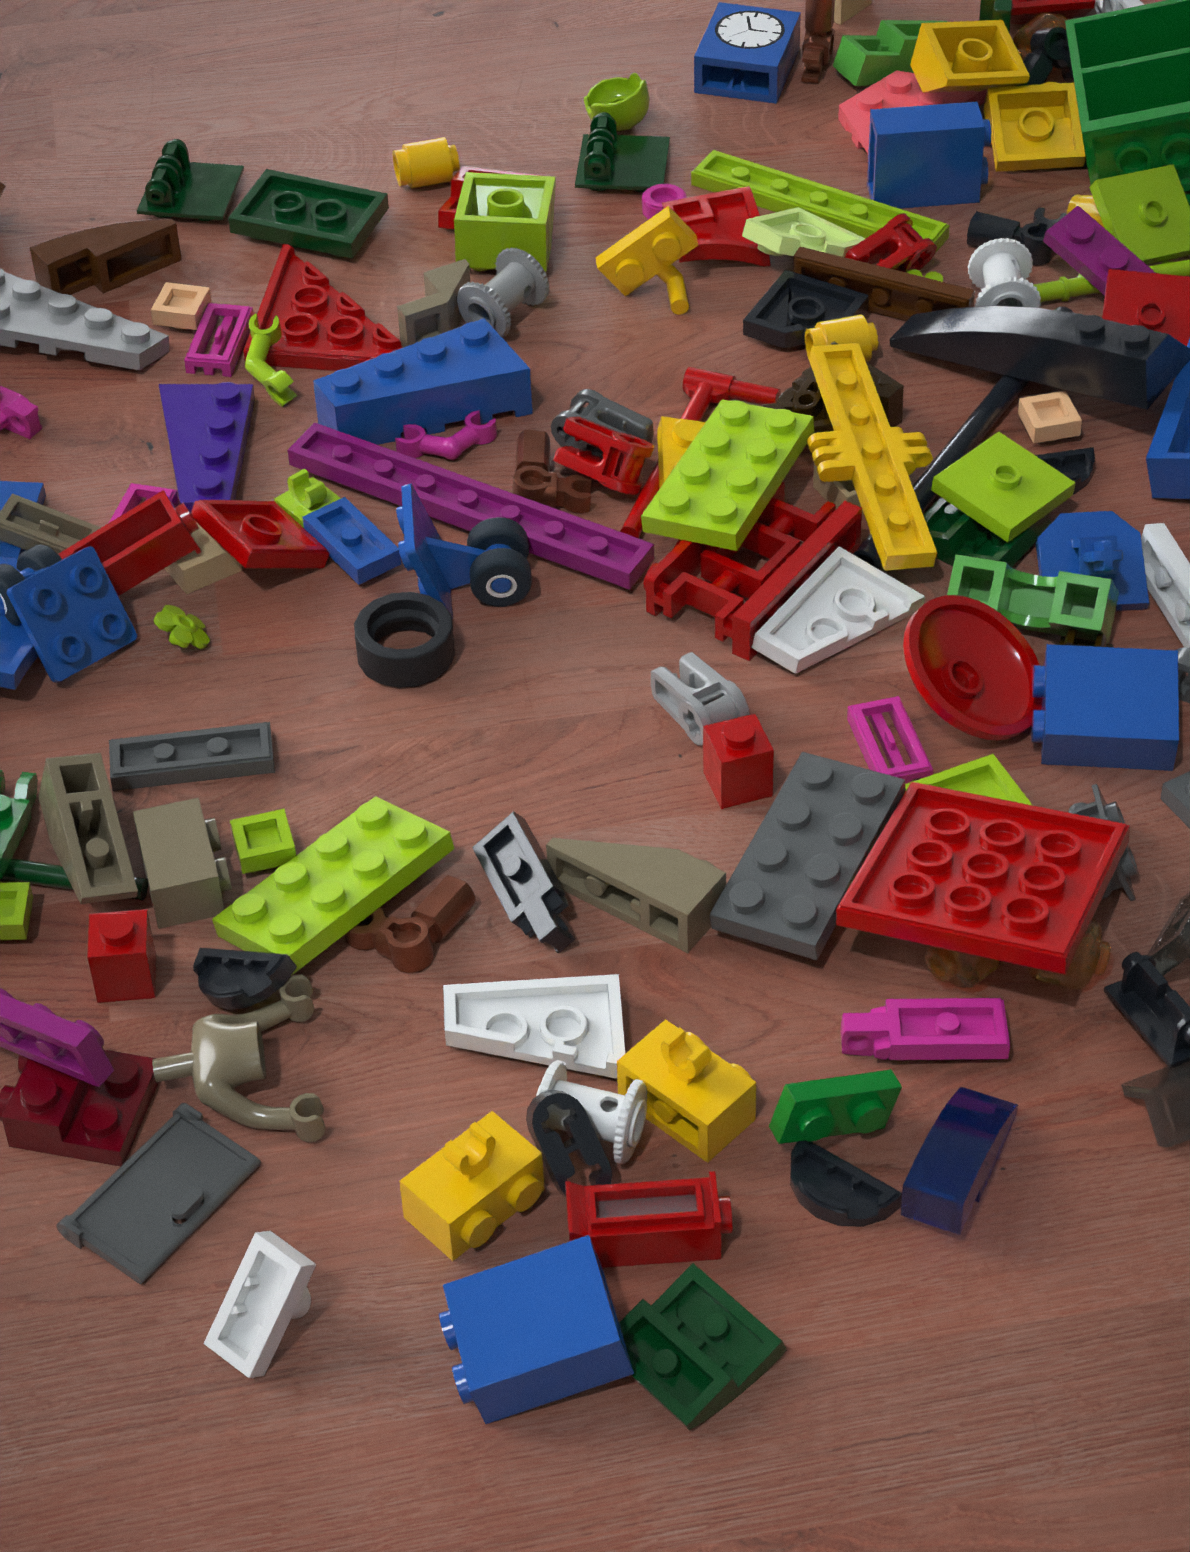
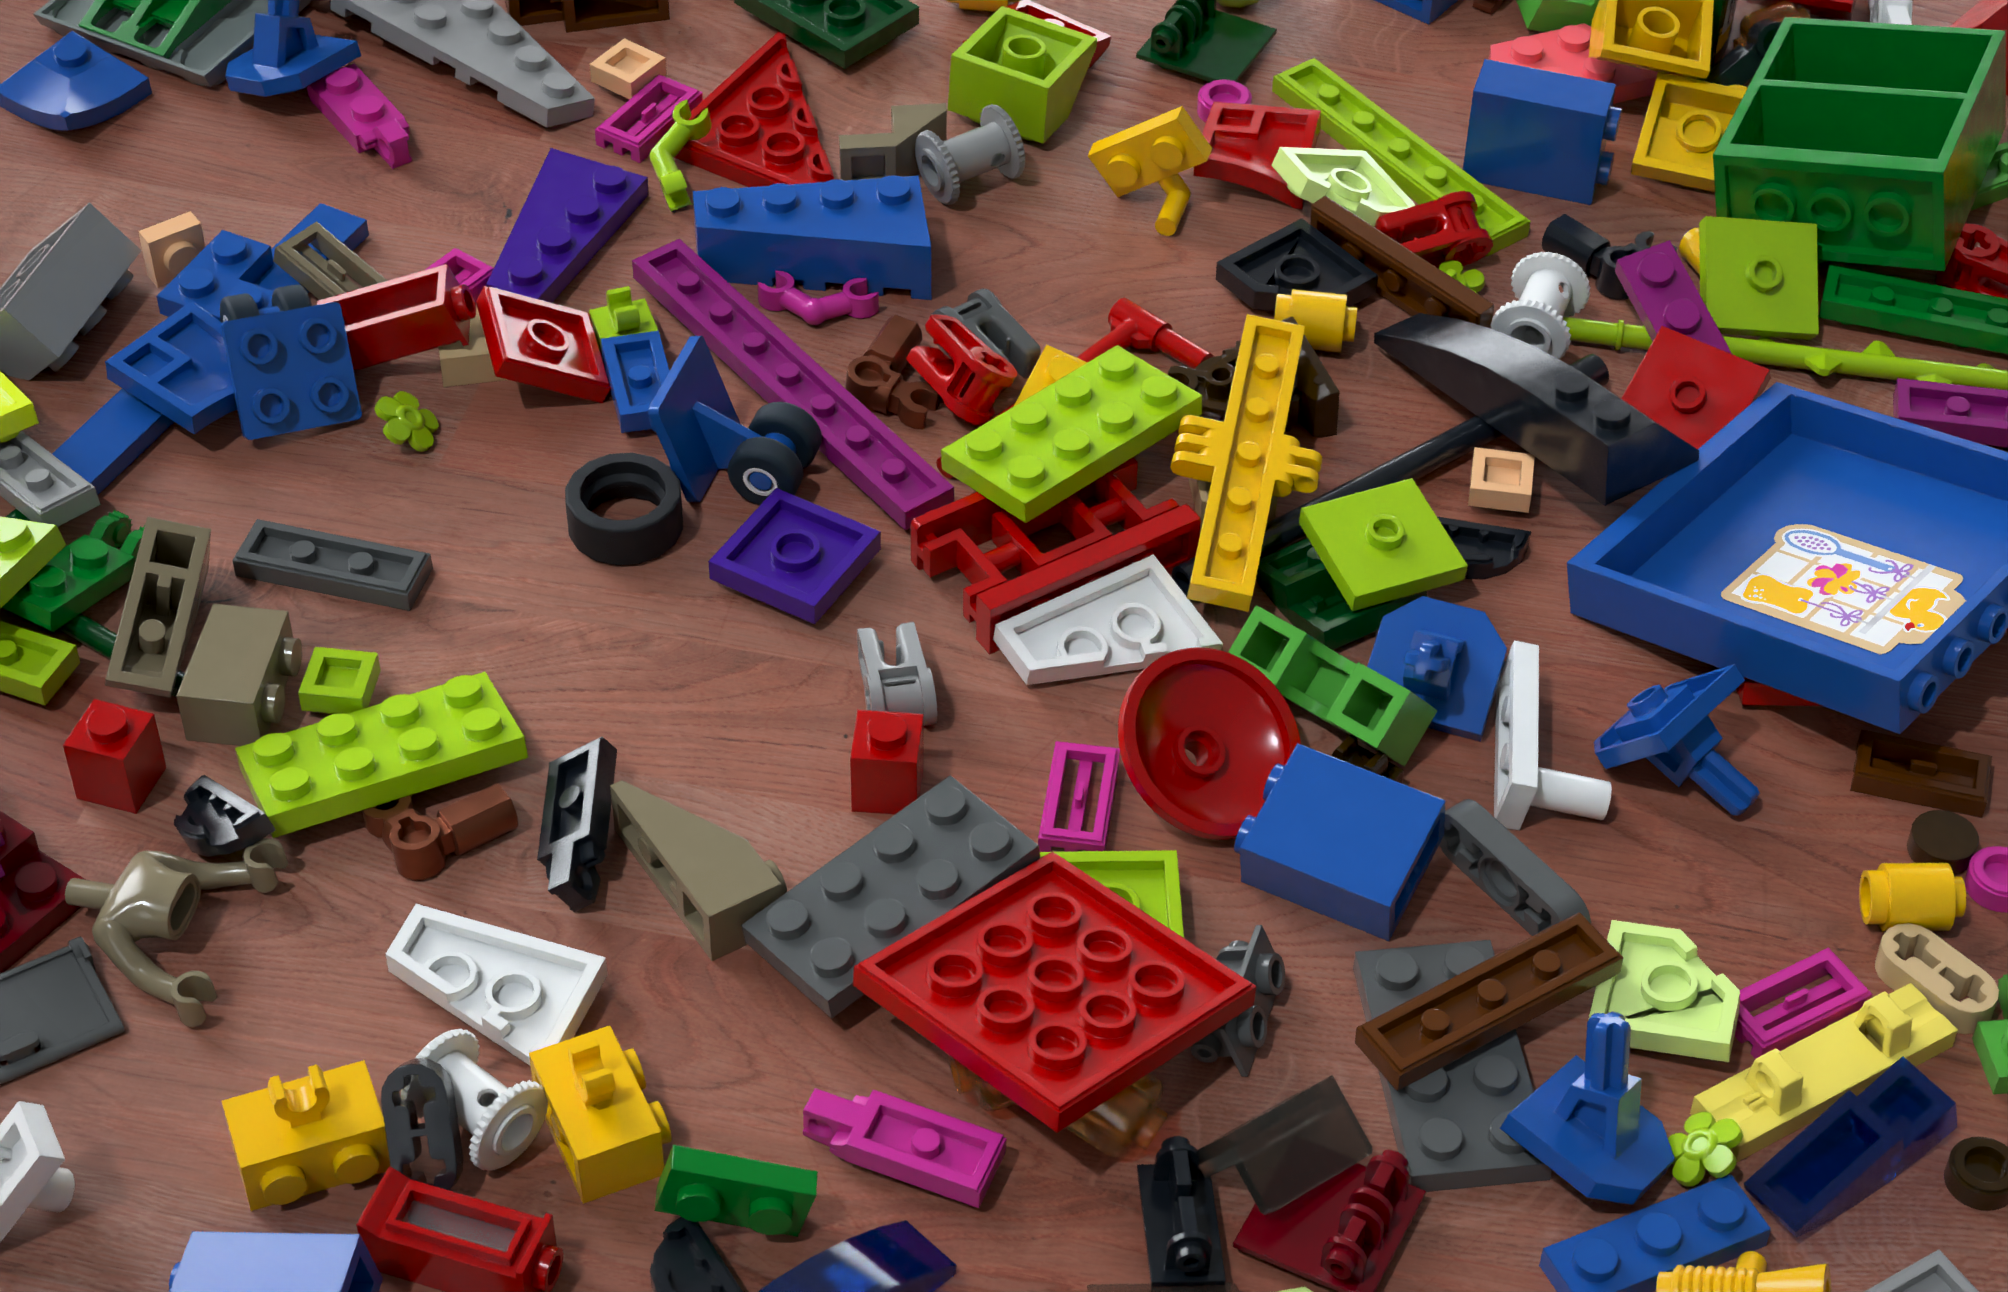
camera: 20 degrees right, 0 degrees up
none -> dark purple plate [708,488,881,624]

